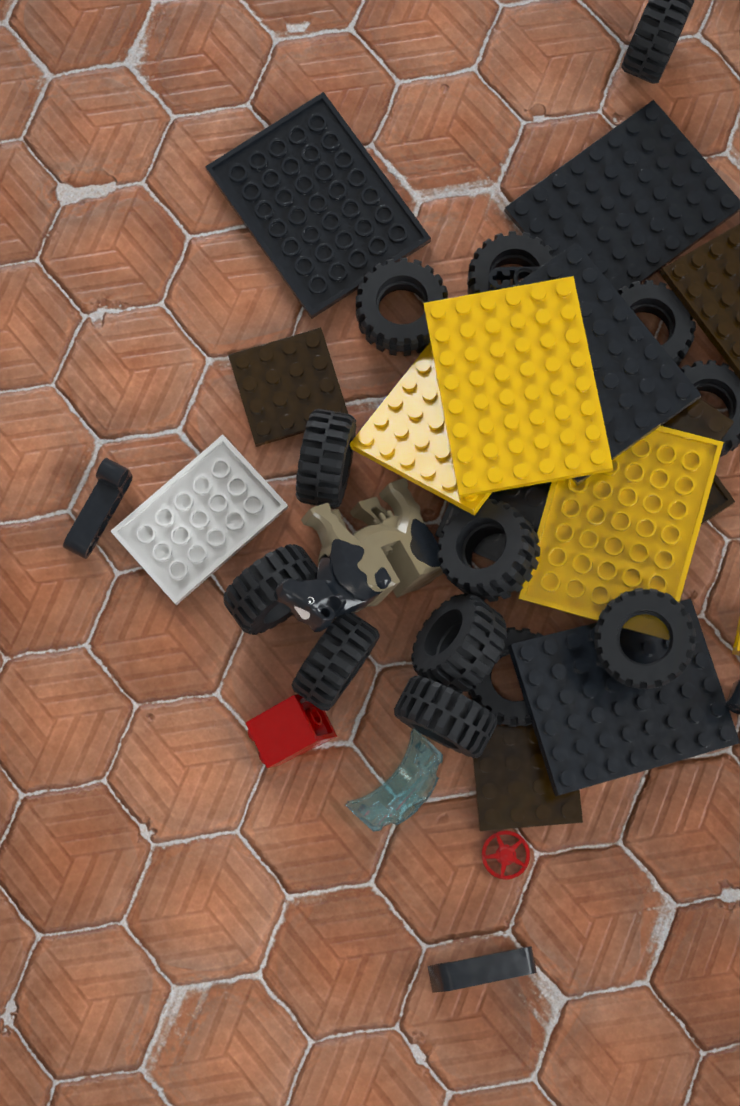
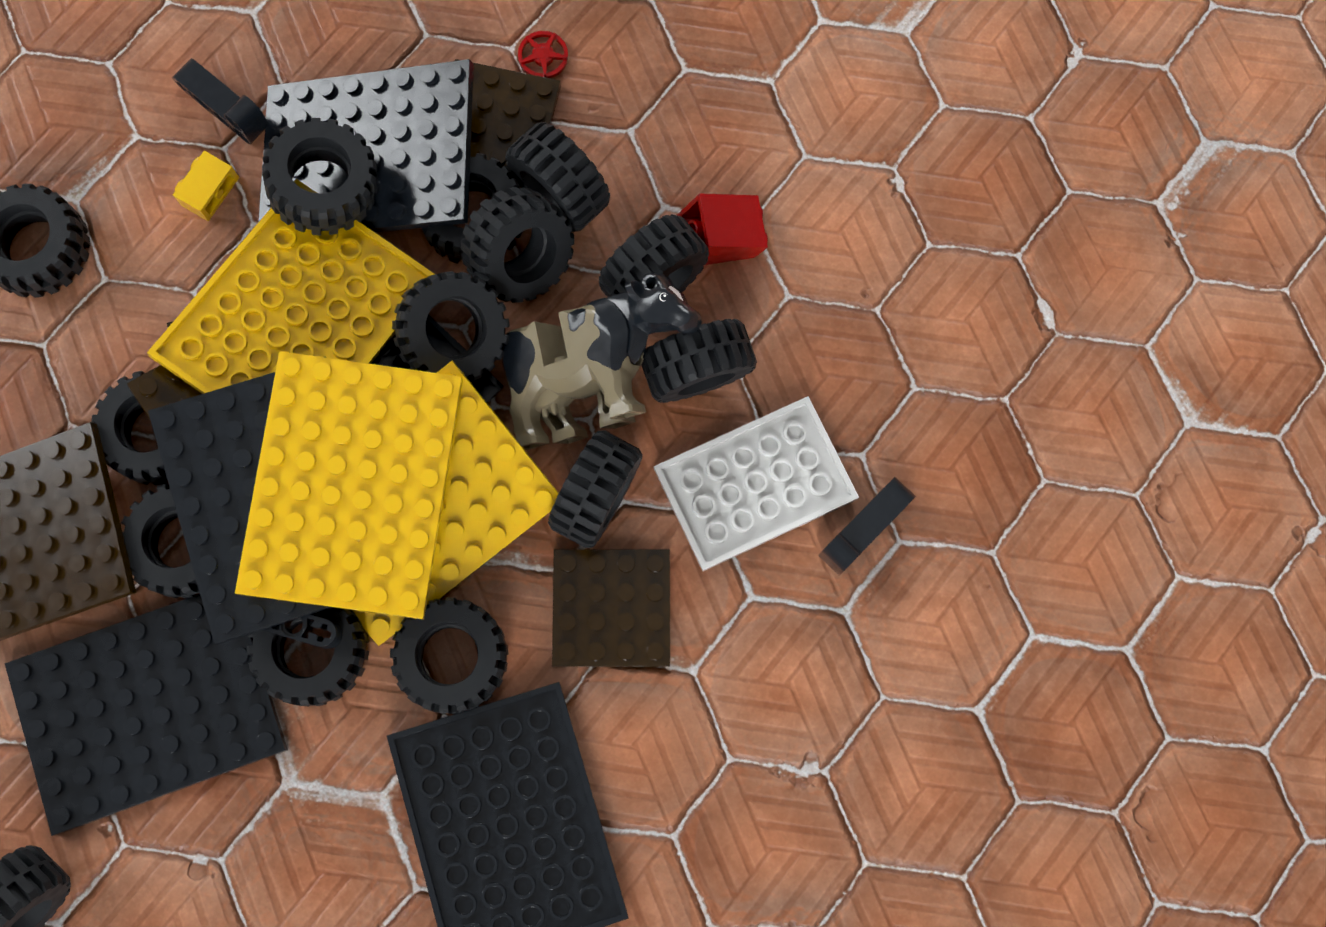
camera: 170 degrees left, 0 degrees up
clear light blue windscreen [345,729,443,832] -> none

